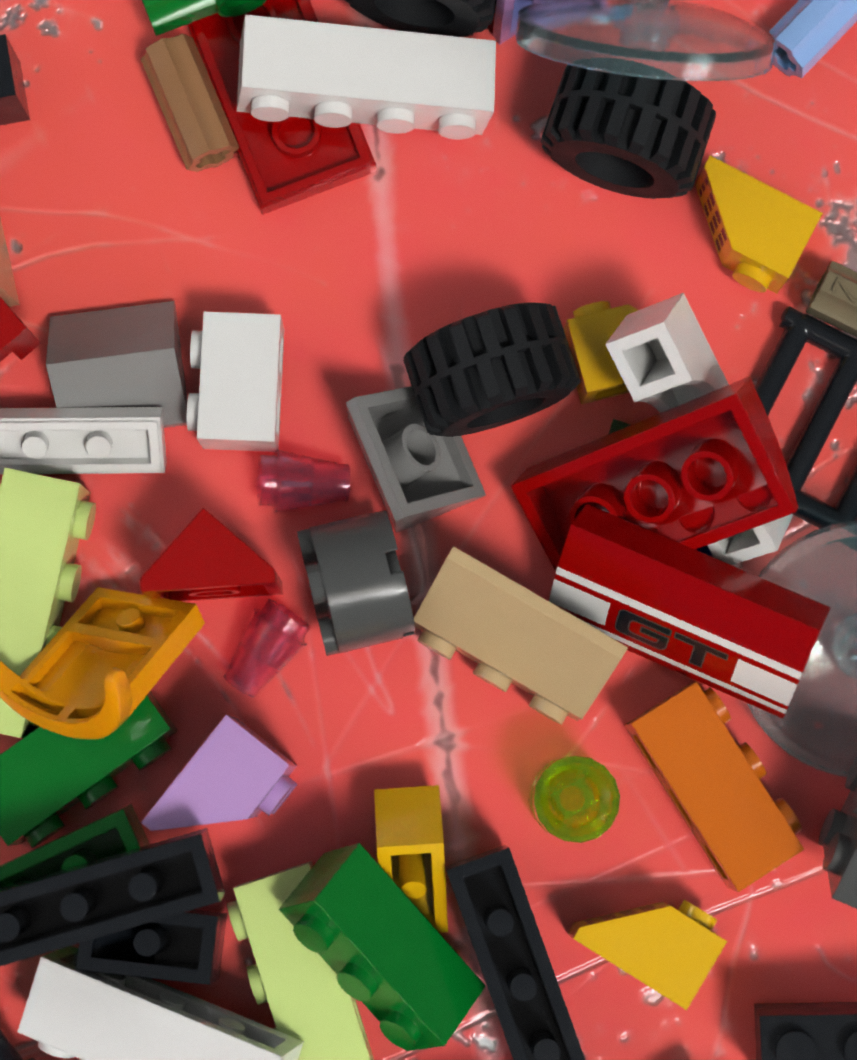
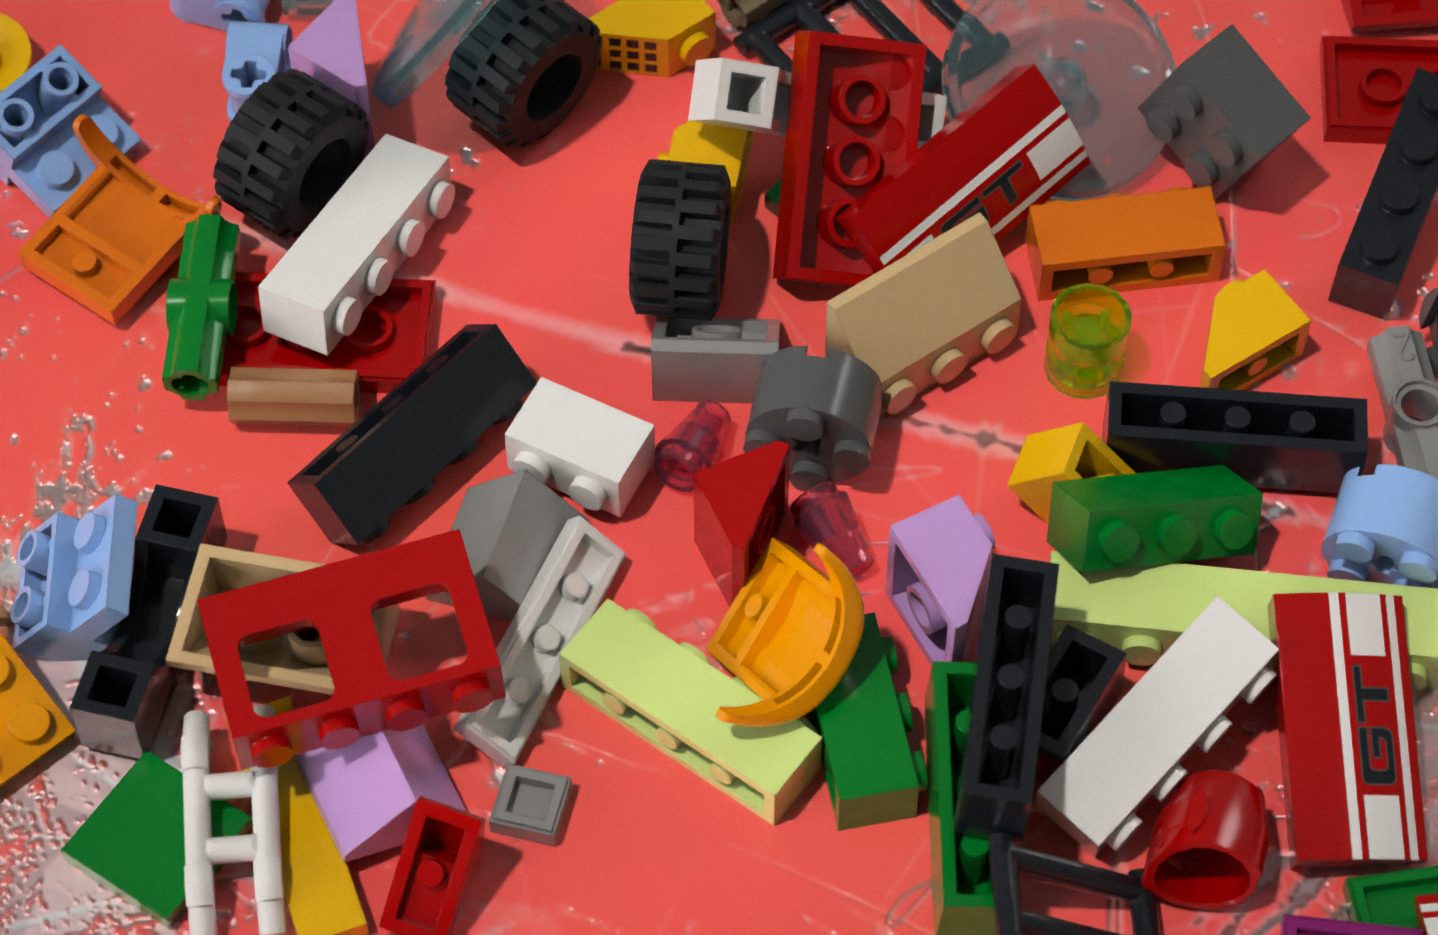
camera: 60 degrees left, 25 degrees down
none -> black brick [287,324,537,545]

